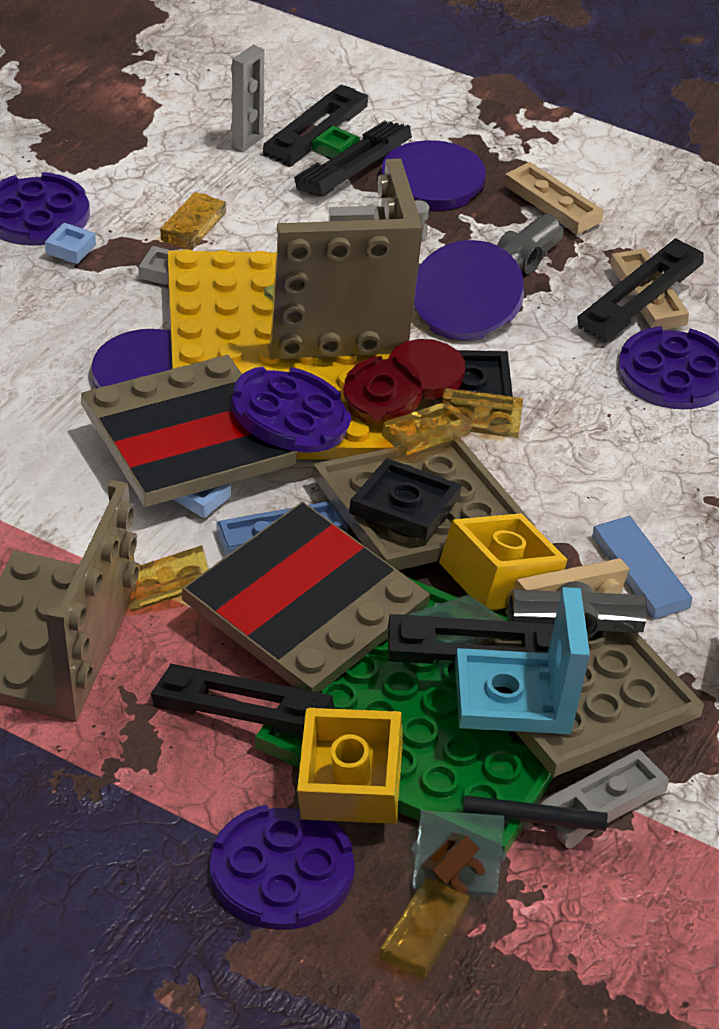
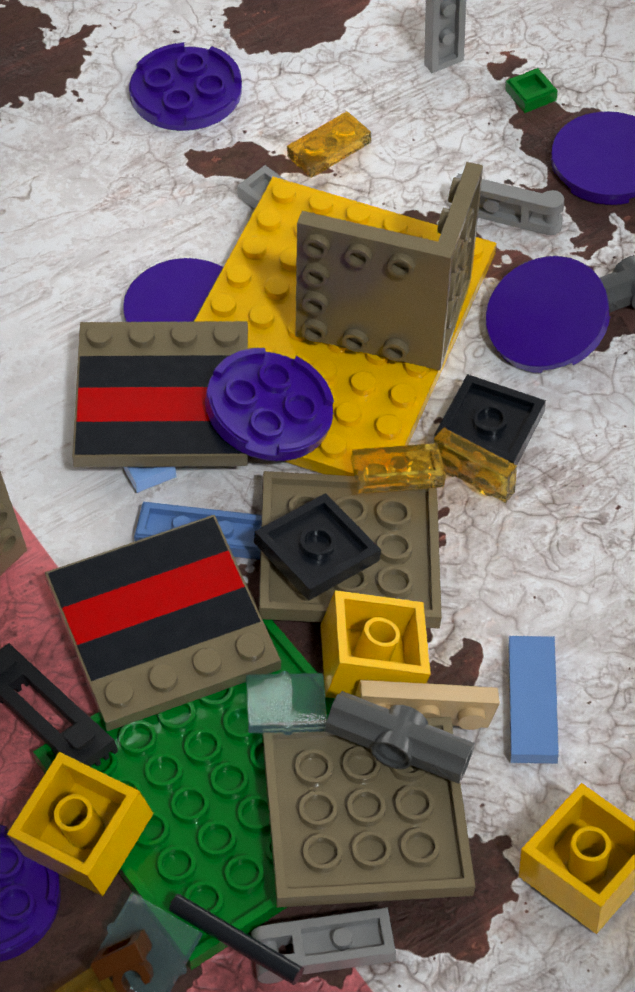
camera: 30 degrees right, 10 degrees up
light blue plate [45,223,96,264] -> none
clear yellow plate [128,545,210,612] -> none
black container [263,84,368,167] -> none
black container [294,120,412,197] -> none
dark red tile [343,356,423,425] -> none
dark red tile [388,339,465,400] -> none
black container [388,614,554,664] -> none
medium azure bracket [455,587,590,734] -> none

